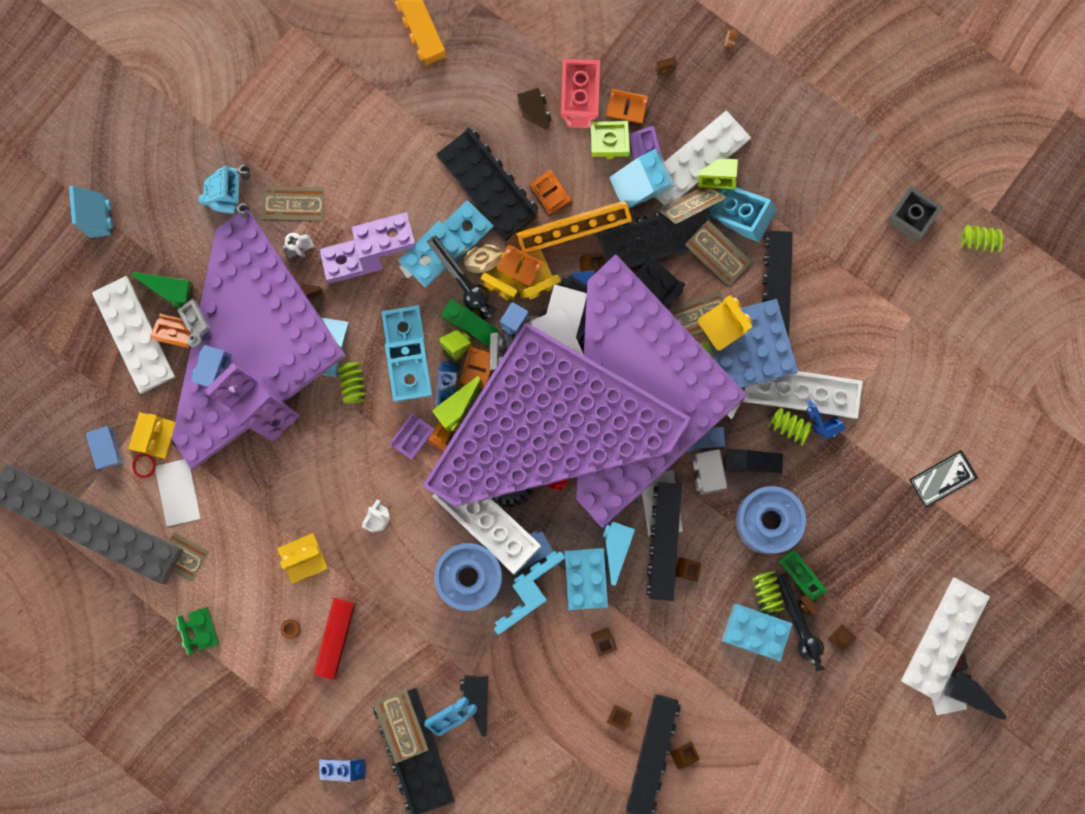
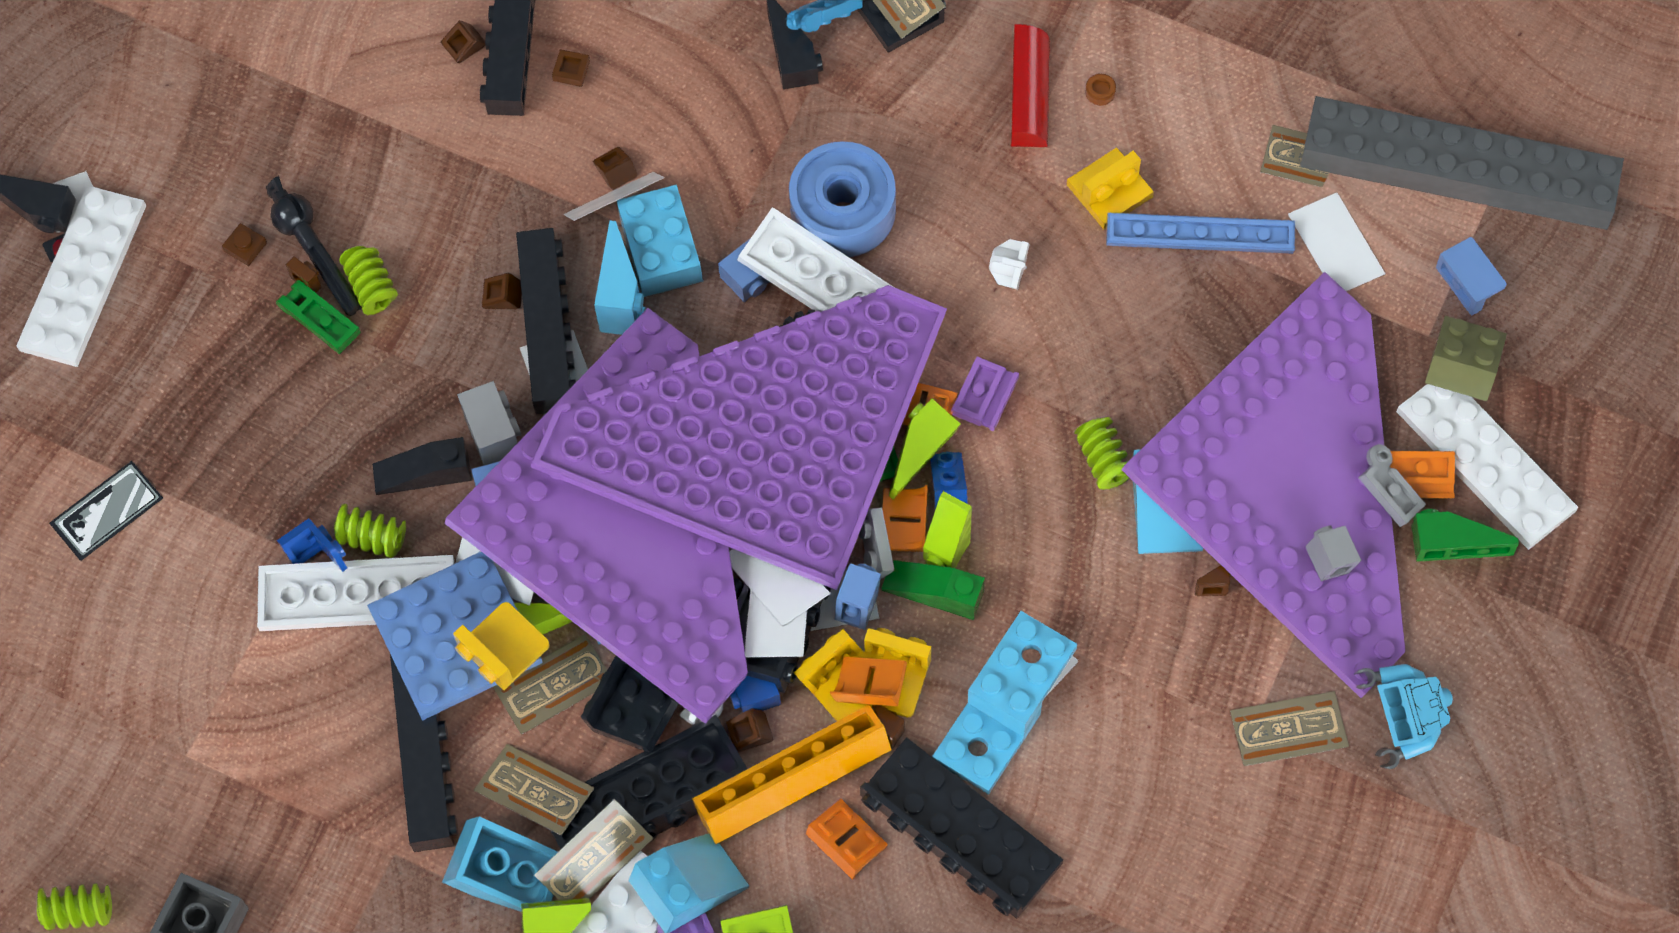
camera: 170 degrees right, 15 degrees down
medium azure slope [69,186,114,238] -> none
yellow bracket [128,412,176,459] -> none
red piece [132,454,156,478] -> none
green plate [176,607,220,655] -> none
medium blue brick [191,345,232,387] -> none
medium lavender bracket [205,363,300,442] -> none
white piece [282,233,314,259] -> none
bracket [319,212,416,284] -> none
medium azure bracket [381,305,432,402] -> none
black piece [427,235,497,320] -> none
tan tile [464,244,501,273] -> none
medium azure bracket [494,551,565,635] -> none
medium azure brick [721,604,792,661] -> none
medium blue piece [736,486,806,554] -> none
none -> white sticker [564,172,665,221]
none -> medium blue tile [1106,213,1295,254]
none -> light grey brick [1305,526,1361,581]
none -> olive brick [1425,316,1507,401]

